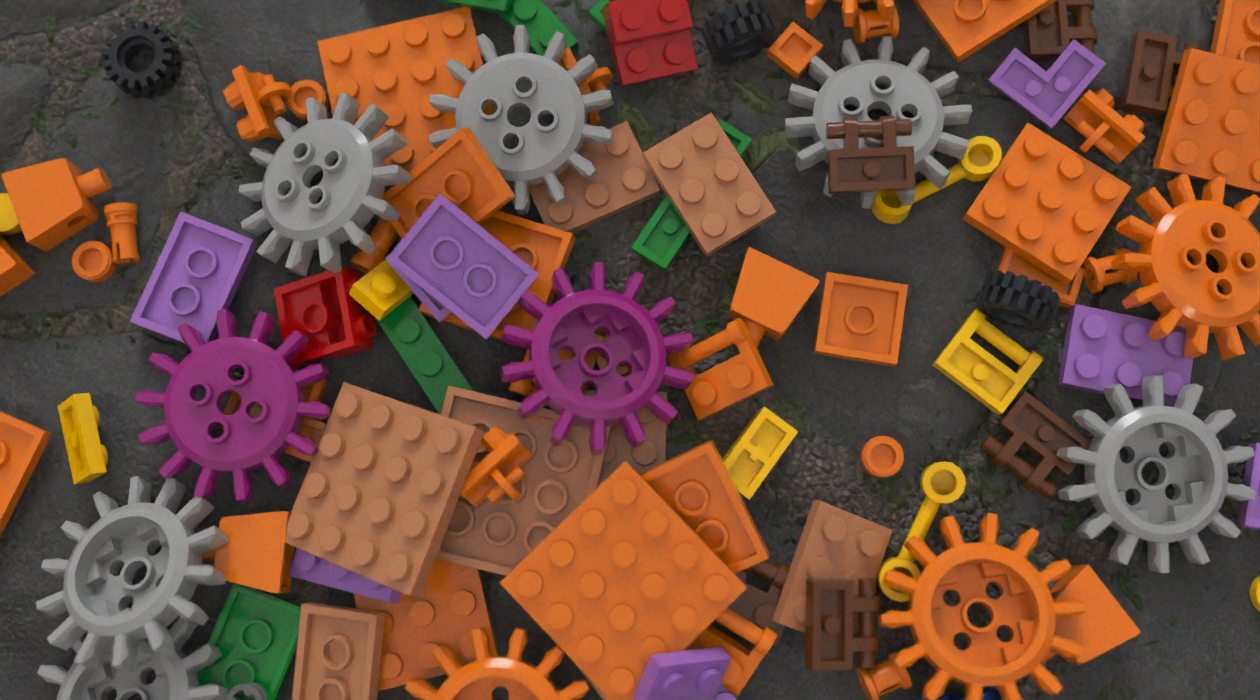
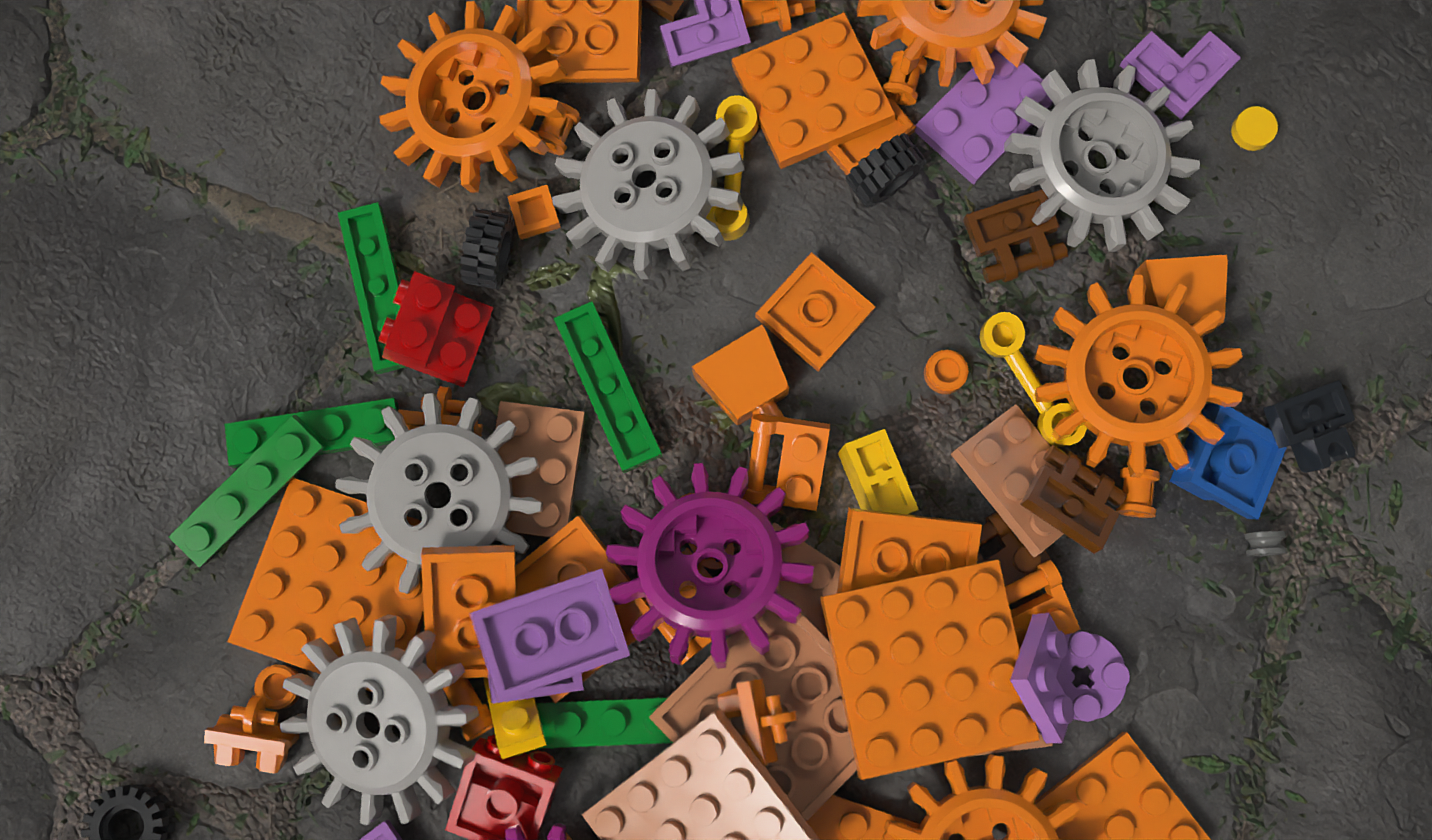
camera: 60 degrees left, 0 degrees up
nougat plate [643,112,776,257] -> none
reddish brown plate [826,116,915,194] -> none
yellow plate [932,308,1043,415] -> none

